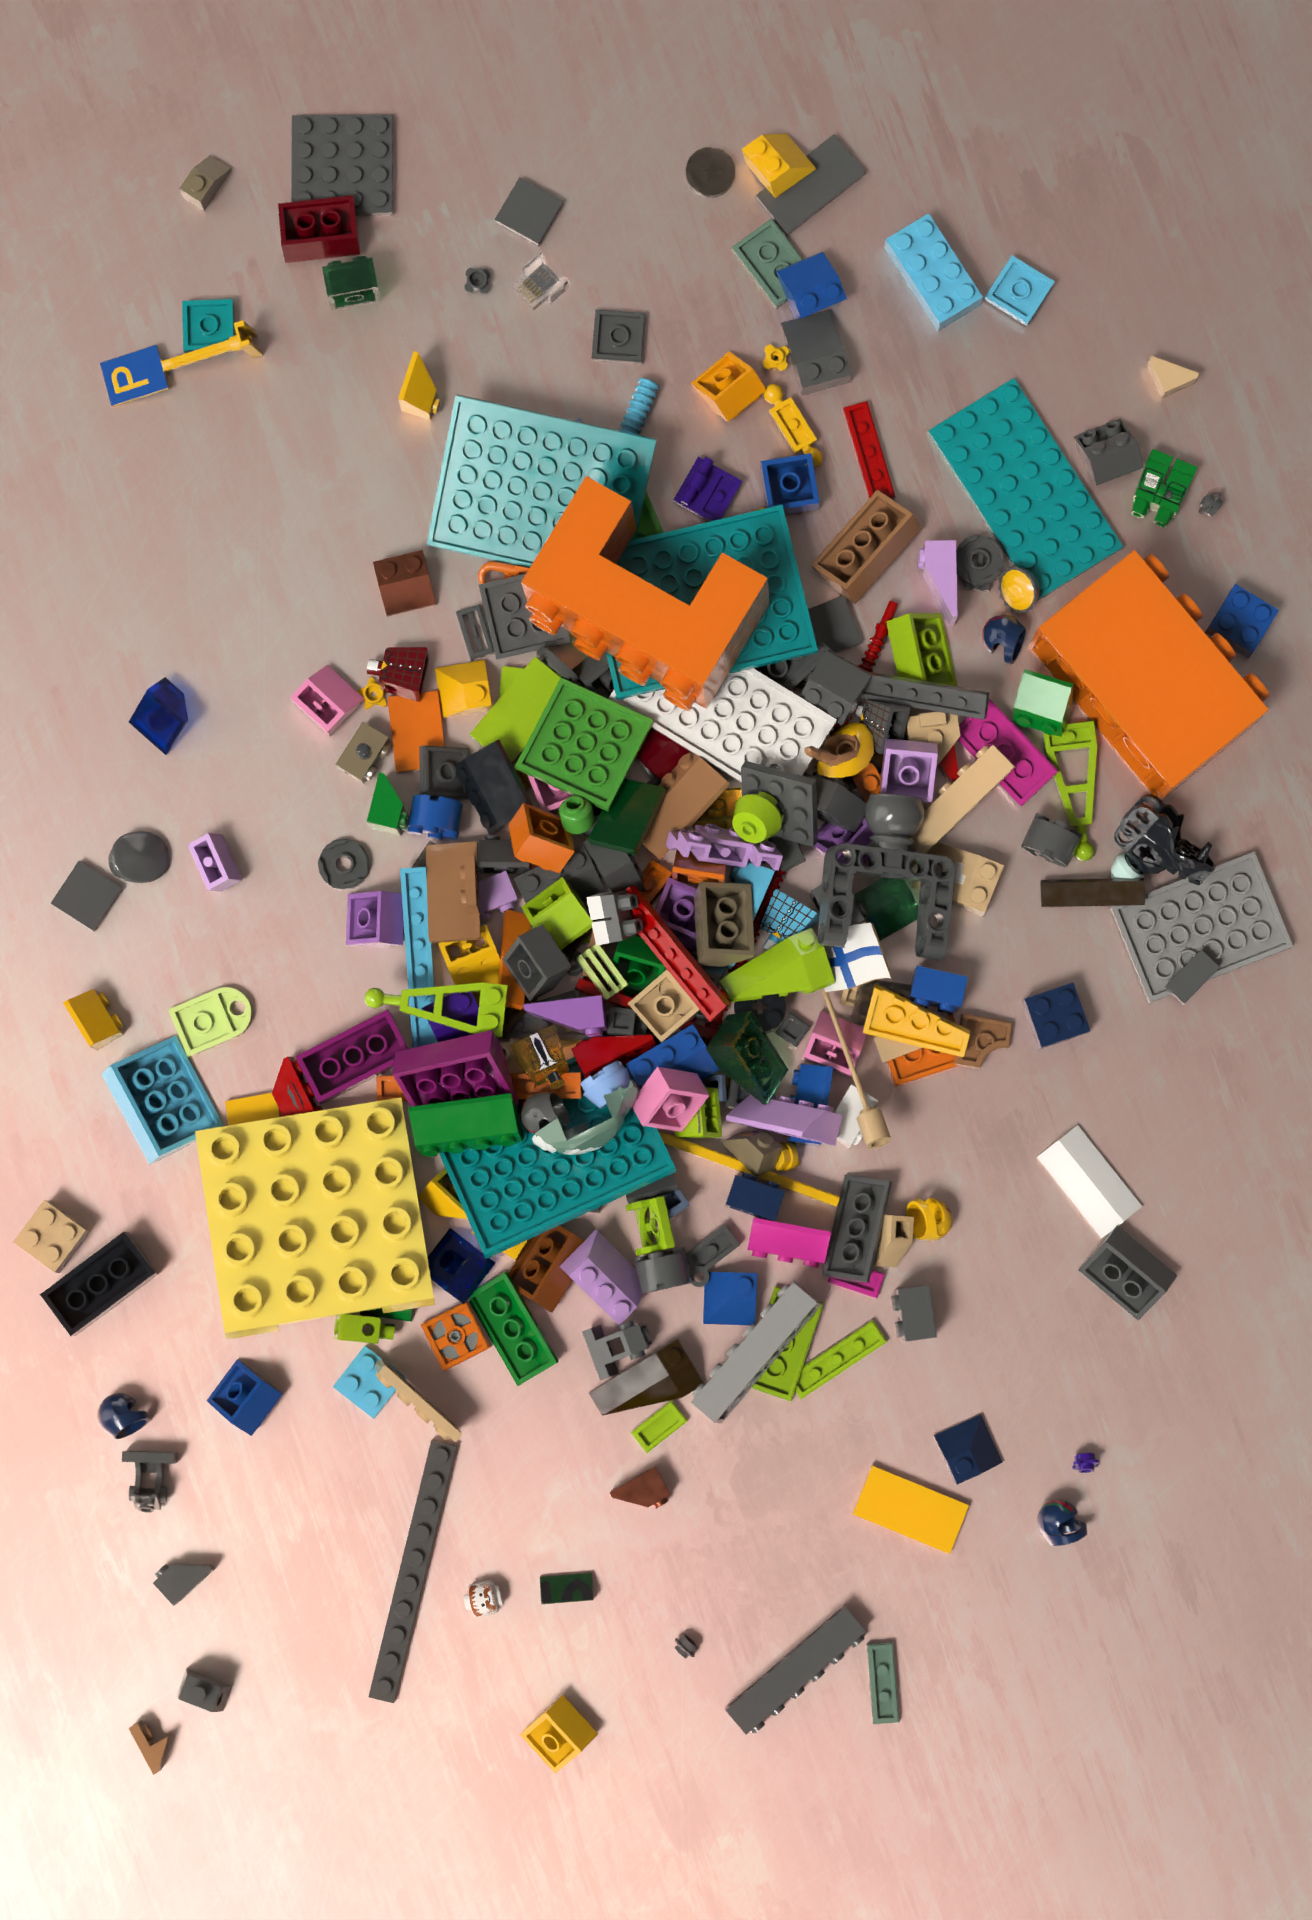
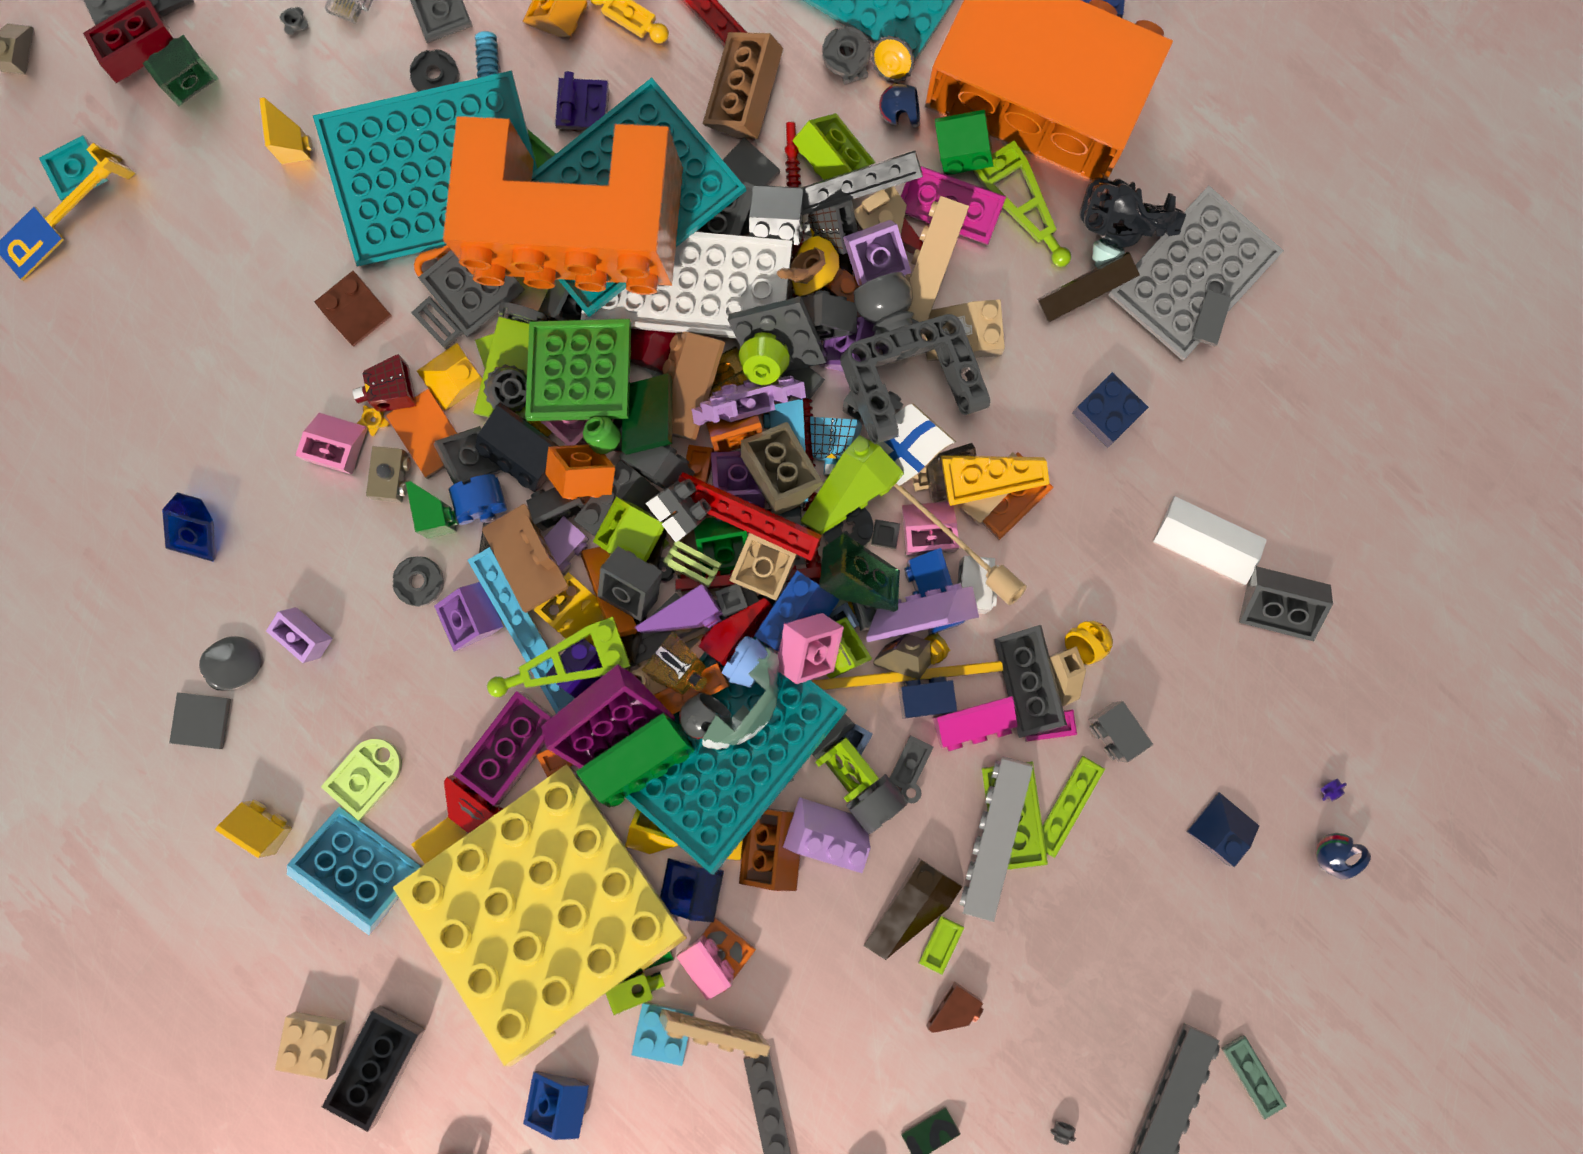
camera: 25 degrees left, 0 degrees up
green slope [466,1271,559,1386] -> none
dark grey tile [582,1321,652,1381] -> none
blue slope [703,1272,757,1326] -> none
blue brick [760,453,820,515] -> none
yellow tile [853,1466,969,1554] -> none
clear green slope [854,878,918,941] -> none
blue brick [908,966,968,1015] -> none
lavender slope [917,540,958,626] -> none
medium nougat tile [954,1013,1013,1069] -> none
dark grey brick [1021,813,1082,867] -> none
none -> dark grey tile [409,49,460,92]
none -> dark grey piece [483,364,527,412]
none -> bright pink slope [676,935,734,1000]

